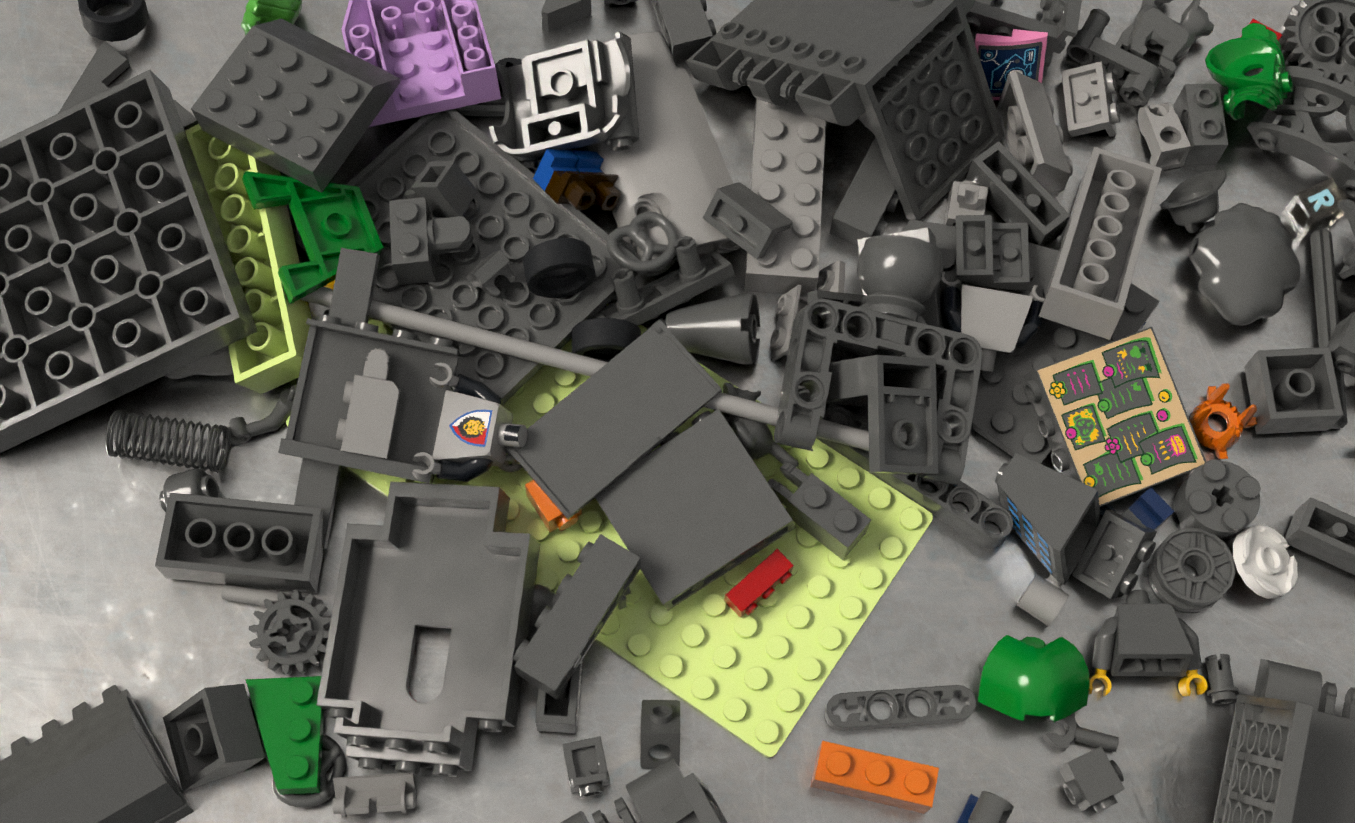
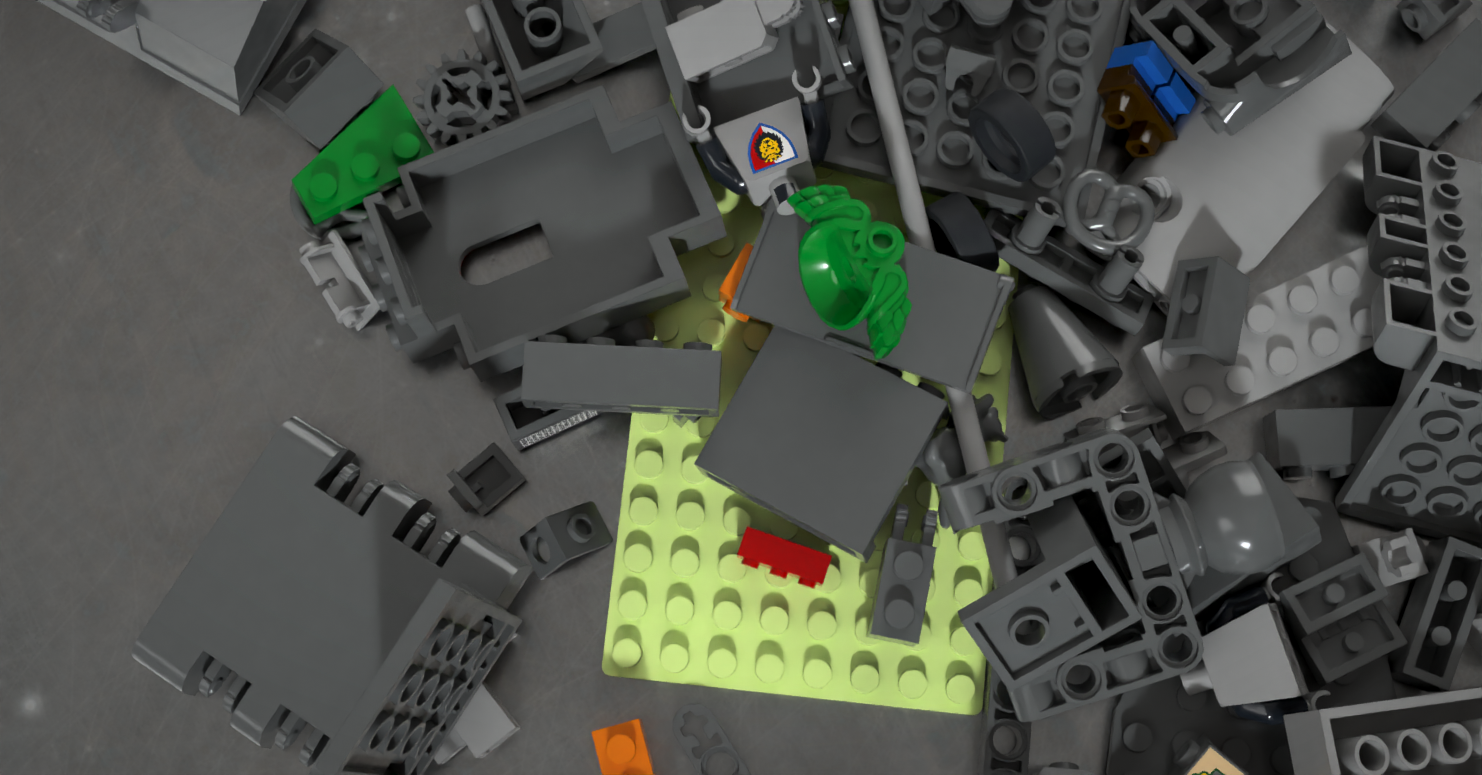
camera: 65 degrees right, 10 degrees up
none -> green piece [787,184,912,361]

